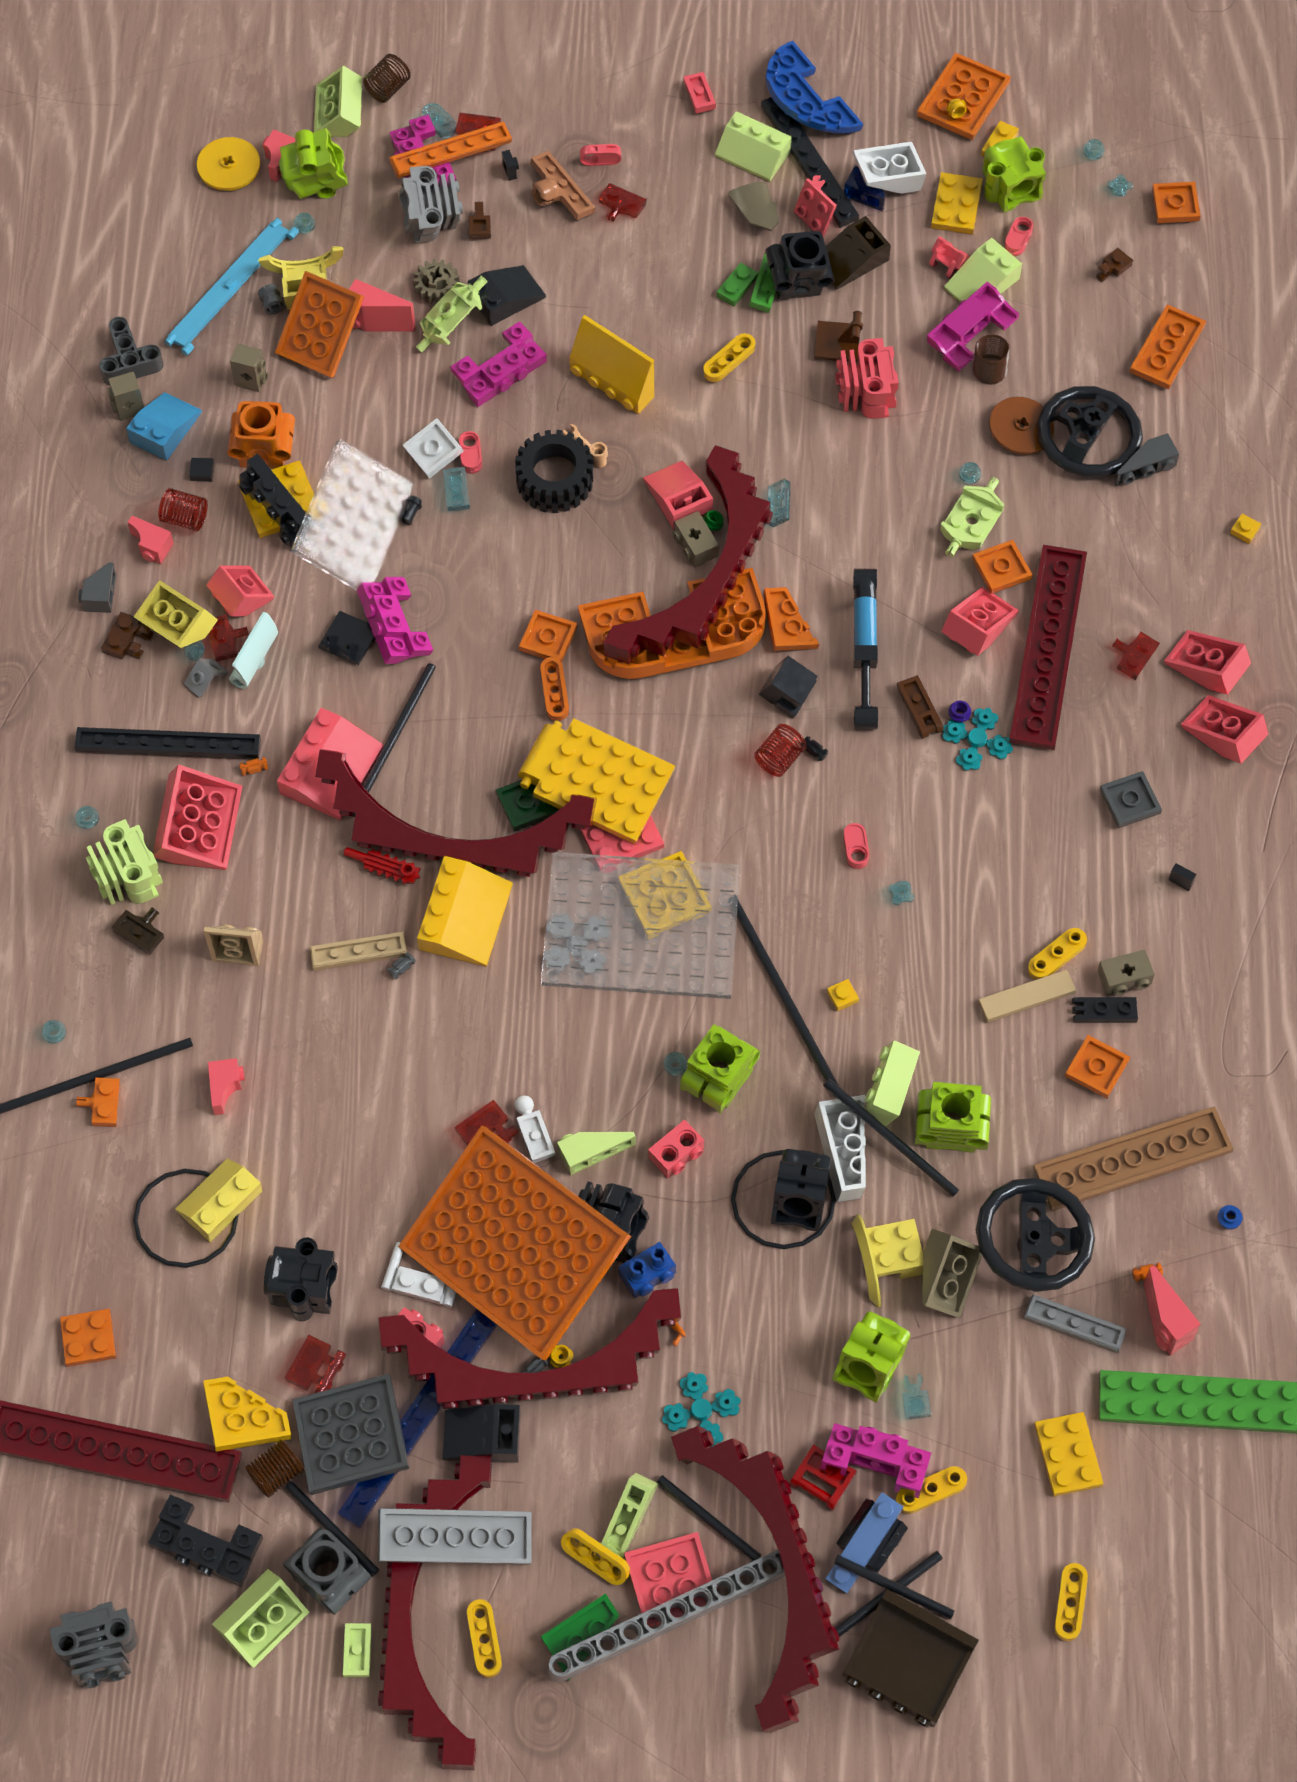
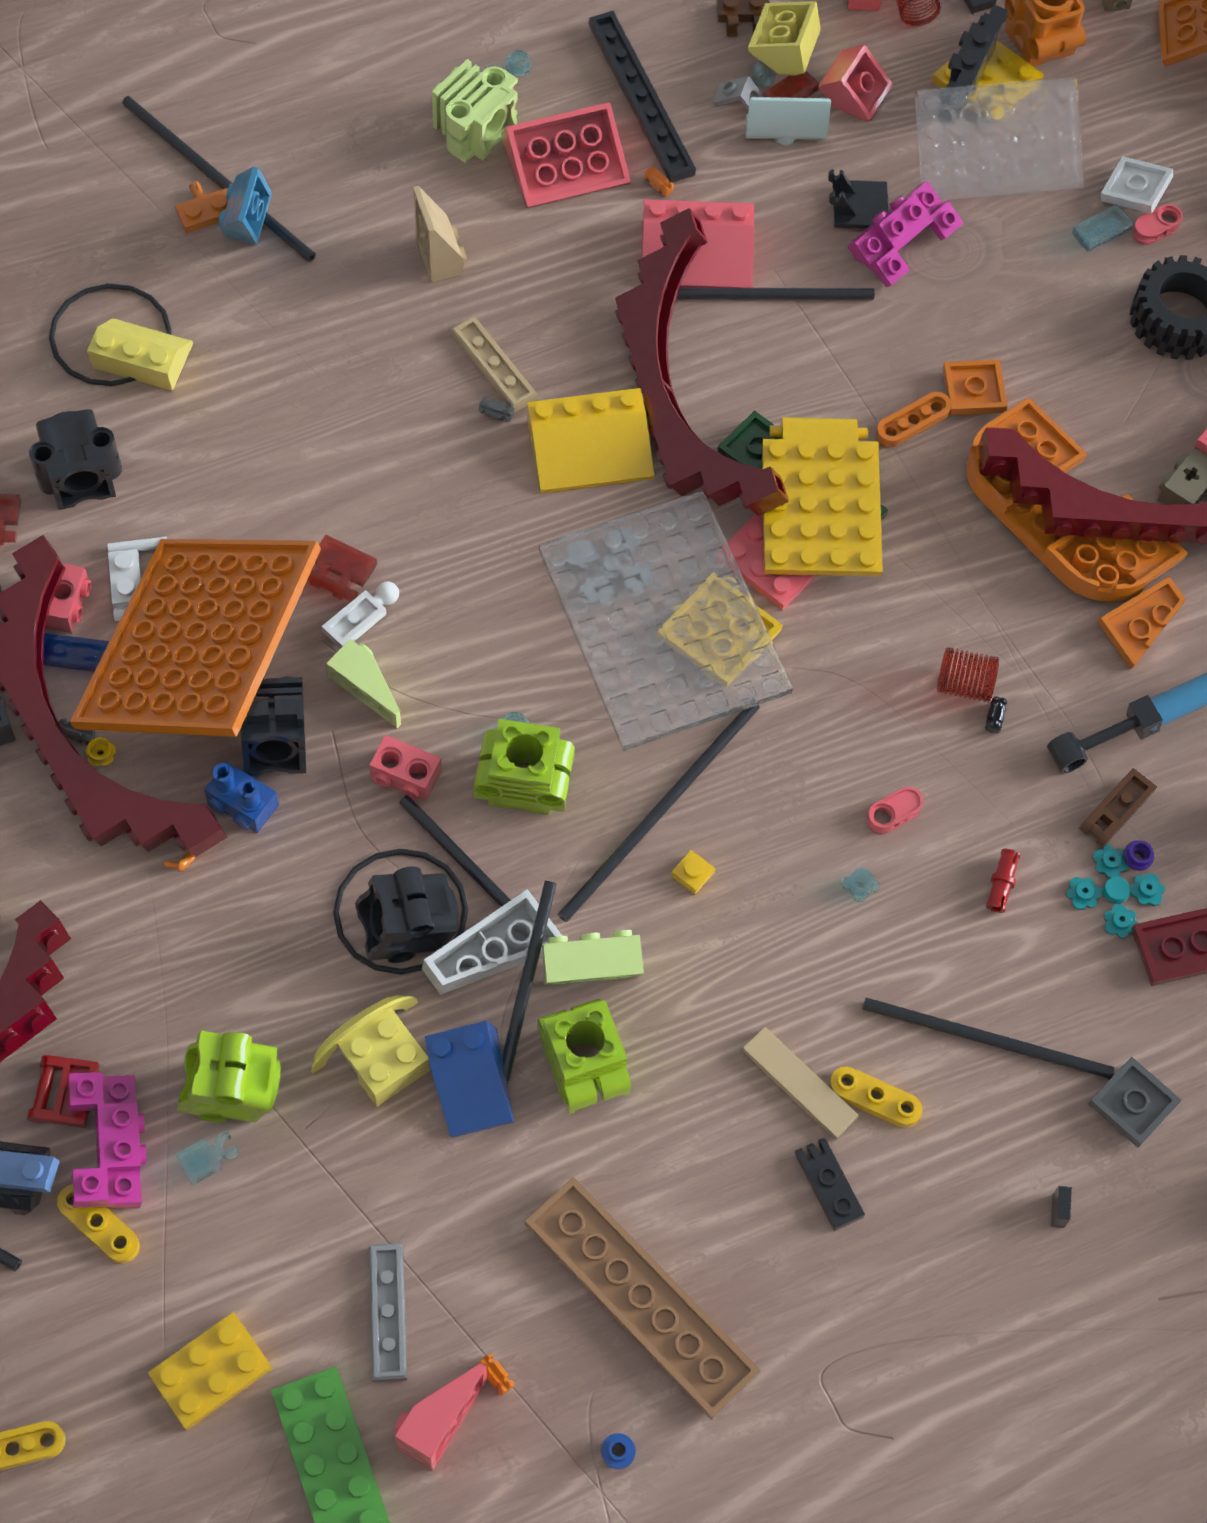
camera: 60 degrees right, 0 degrees up
clear light blue plate [42,1020,66,1044] -> none
dark brown plate [112,907,164,955] -> none
coral arch [208,1058,245,1115] -> none
red piece [343,847,421,885] -> none
black pin [398,495,422,525] -> none
teal plant [662,1372,741,1446] -> none
black plate [758,656,818,718] -> none
dark tan slope [922,1229,982,1318] -> none
black piece [975,1177,1095,1292] -> none
orange plate [1065,1035,1131,1099] -> none
dark tan brick [1098,950,1155,996] -> none
none -> dark azure slope [219,166,272,245]
none -> black piece [399,795,511,907]
none -> blue slope [425,1020,514,1138]
none -> black piece [863,997,1114,1079]
none -> red pin [986,848,1021,913]

